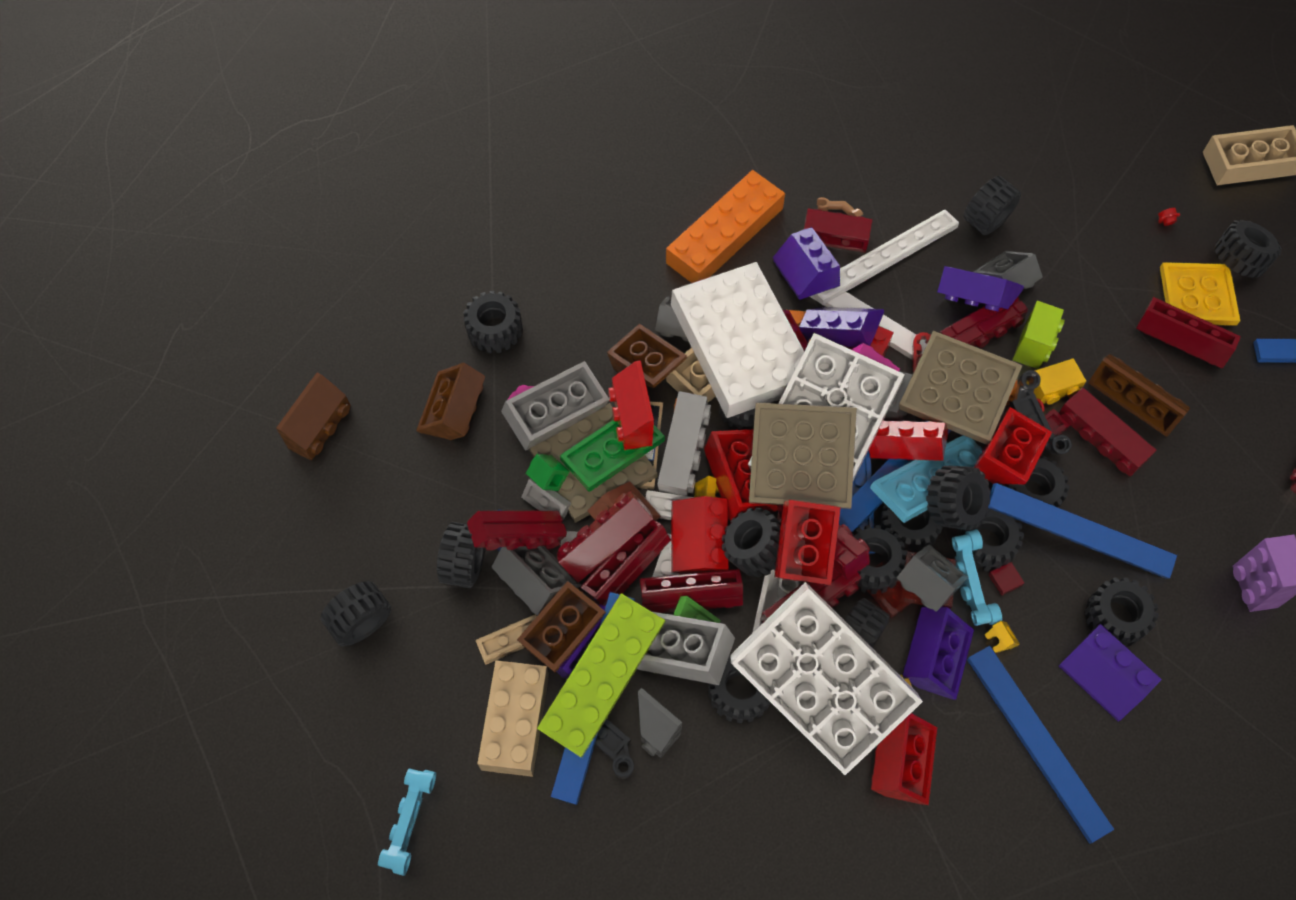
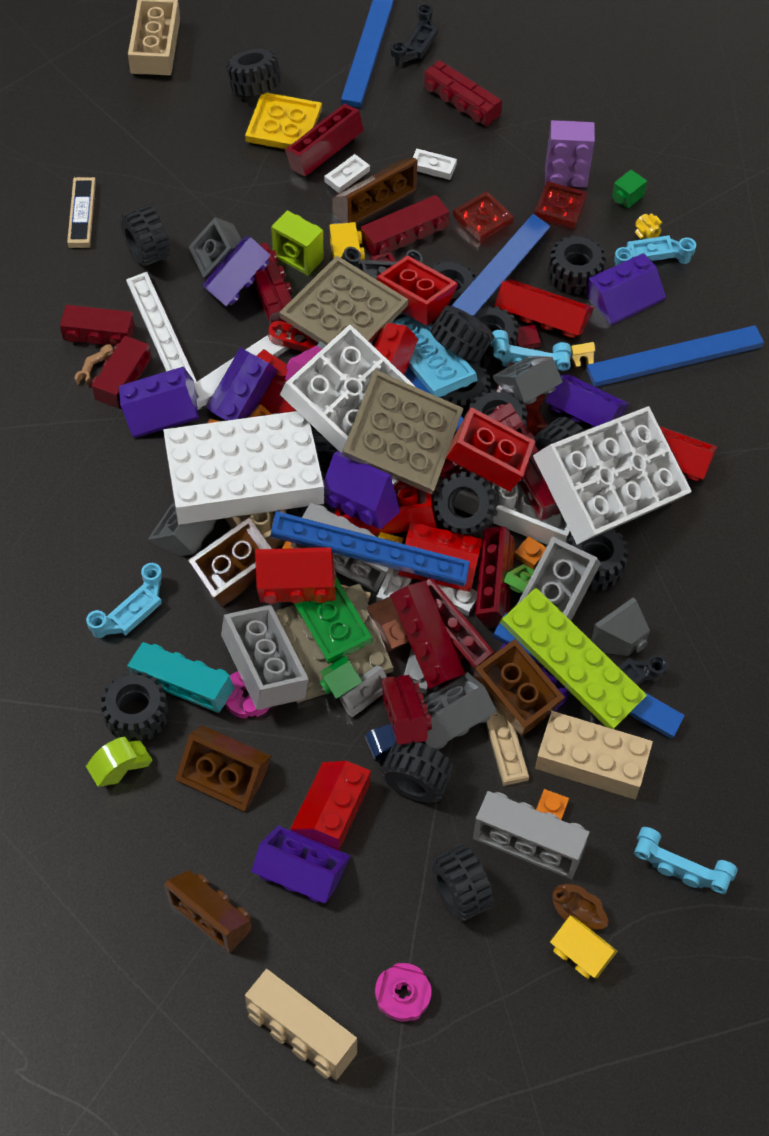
camera: 80 degrees left, 5 degrees down
orange brick [666,170,785,283] -> none
red plate [1158,208,1180,226] -> none
none -> dark red brick [60,305,135,346]
none -> tile [67,178,96,248]
none -> medium azure plate [86,563,162,638]
none -> lime brick [86,737,152,787]
none -> teal brick [127,642,234,713]
none -> tan brick [245,969,357,1081]
none -> dark purple slope [251,825,351,903]
none -> blue tile [270,511,470,587]
none -> red slope [290,761,371,850]
none -> dark purple slope [323,451,400,529]
none -> white plate [325,155,370,193]
none -> dark pink plate [375,963,431,1022]
none -> white plate [413,149,457,180]
none -> clear red plate [453,191,514,242]
none -> light grey brick [473,791,589,879]
none -> red slope [494,279,594,338]
none -> orange plate [514,536,547,569]
none -> clear red plate [534,181,588,228]
none -> orange plate [536,789,569,820]
none -> yellow brick [550,916,618,979]
none -> reddish brown arm [552,884,609,929]
none -> green brick [611,170,647,209]
none -> medium azure plate [614,236,696,266]
none -> yellow gear [635,213,662,239]

